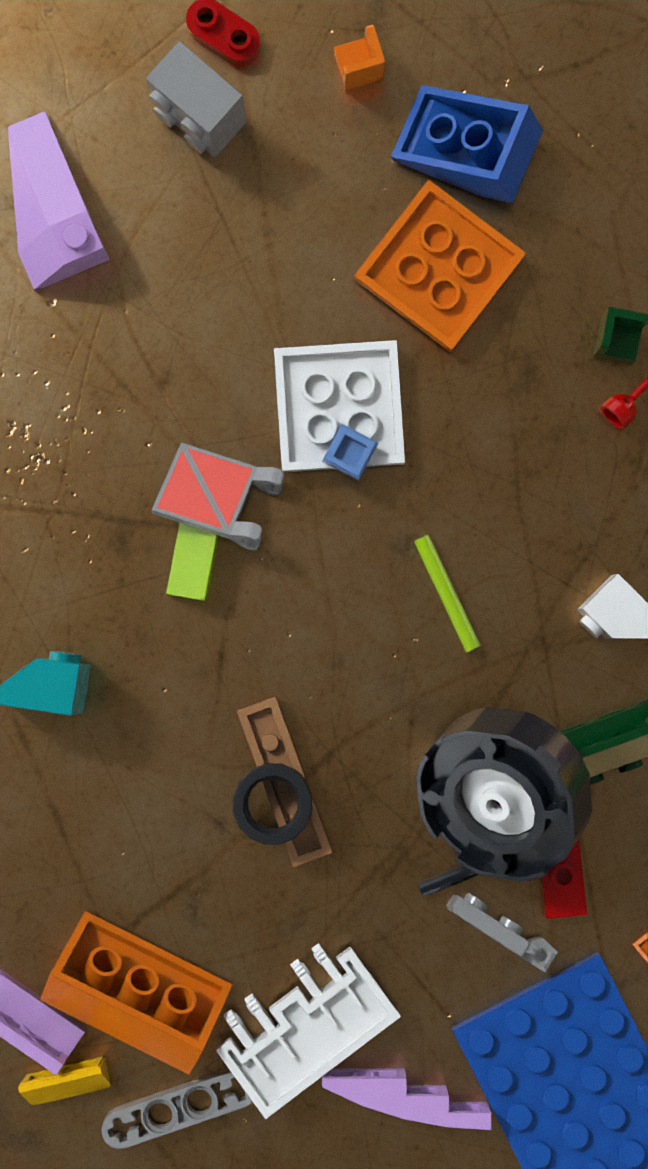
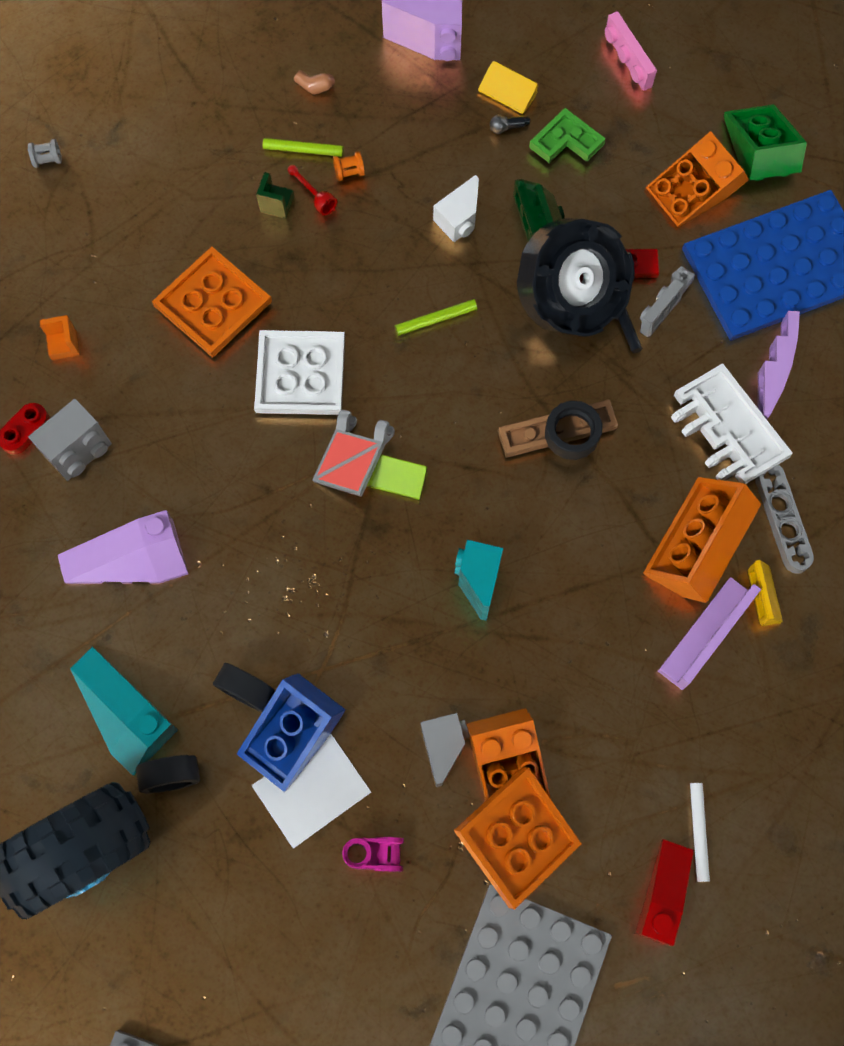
camera: 85 degrees left, 15 degrees down
medium blue tile [322,424,378,481] -> none
blue slope [391,85,543,203] -> none

